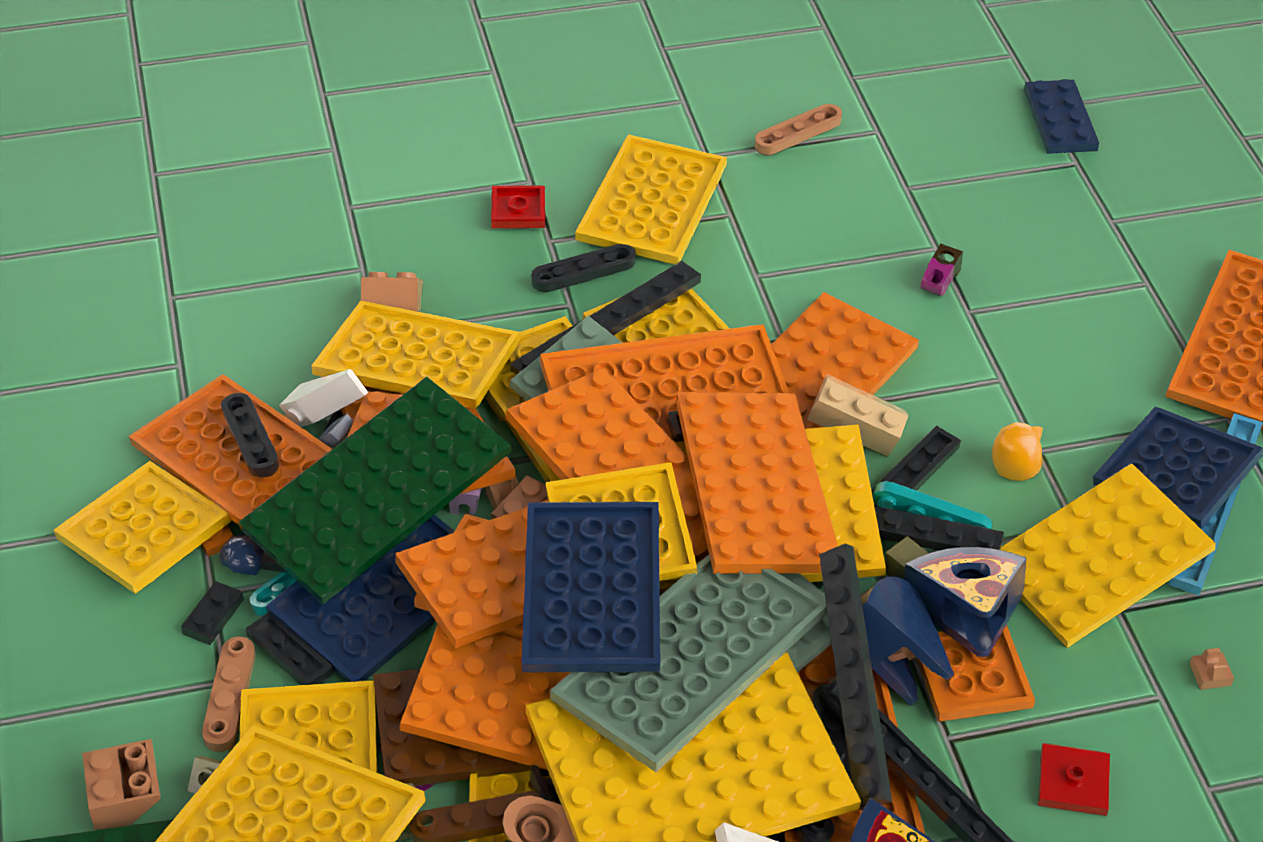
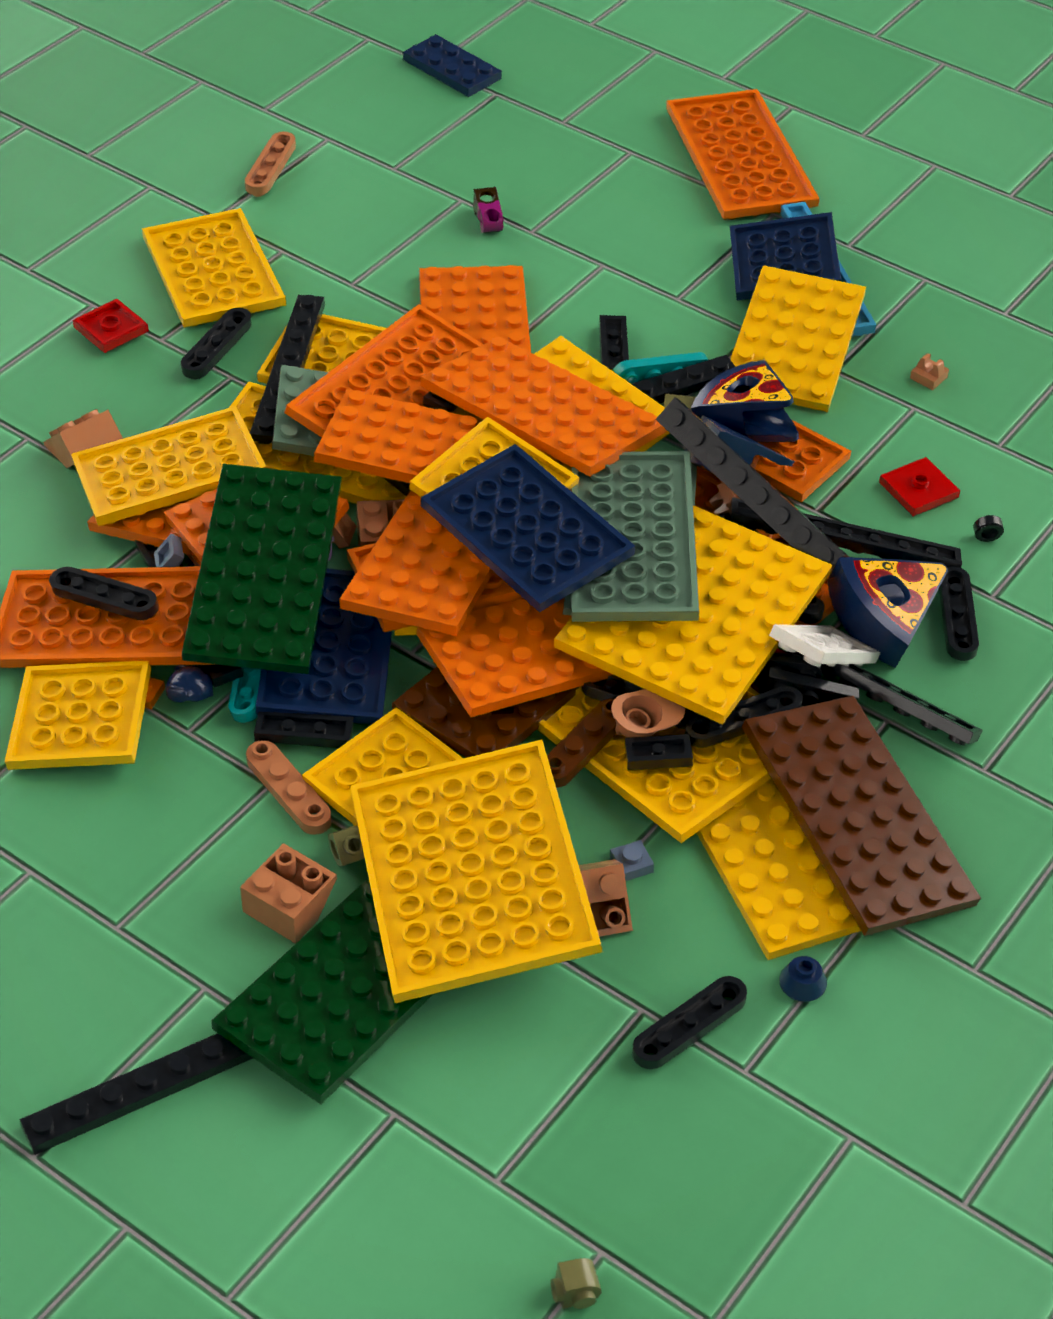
camera: 40 degrees left, 0 degrees up
black plate [181,581,244,645] -> none
white slope [279,369,368,427] -> none
tan slope [807,374,908,457] -> none
light orange piece [991,422,1043,481] -> none

